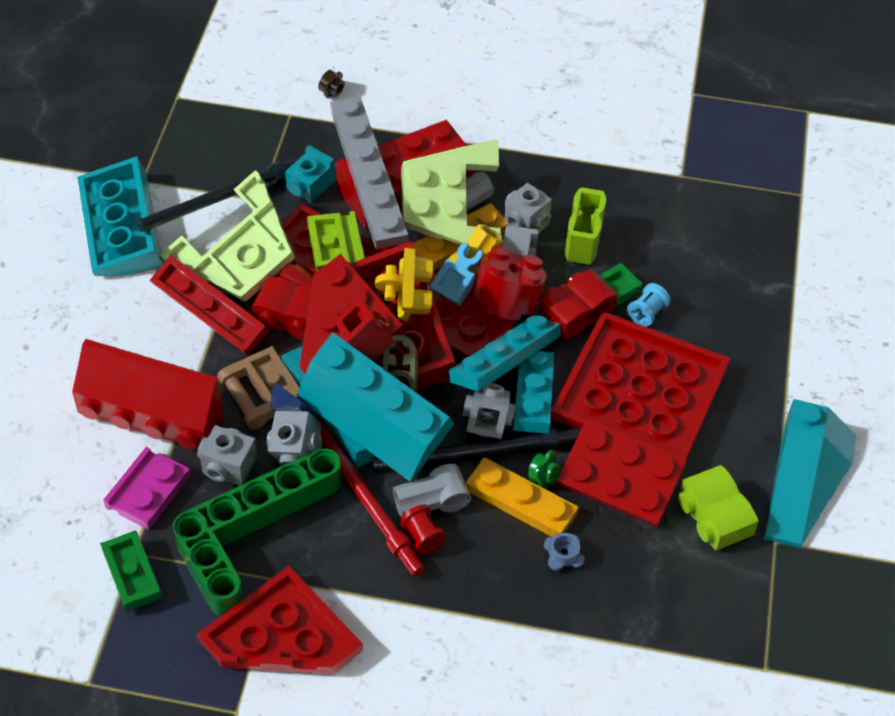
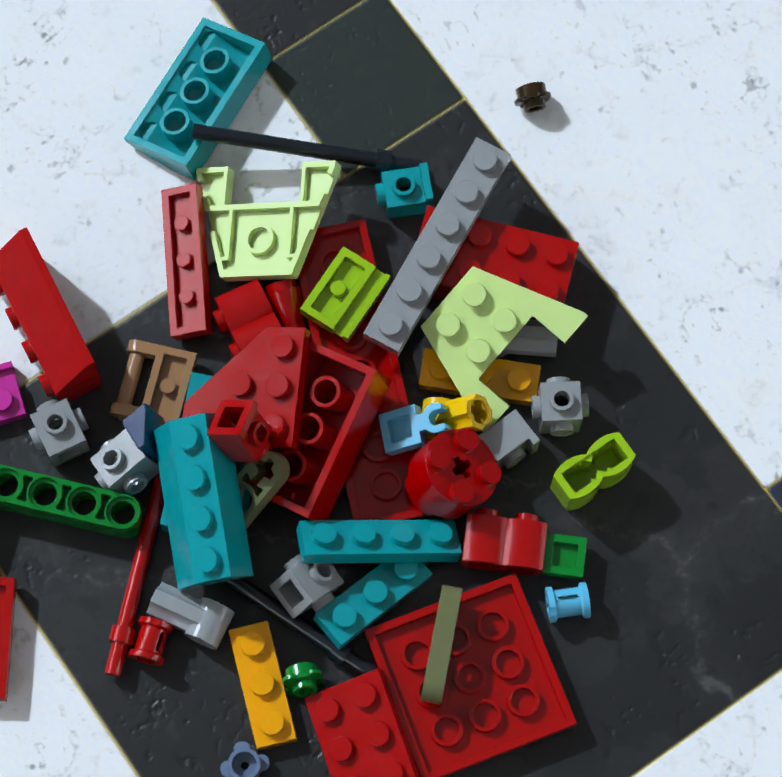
camera: 45 degrees right, 20 degrees up
yellow hips [375,248,433,321] -> none
none -> olive beam [421,585,463,705]

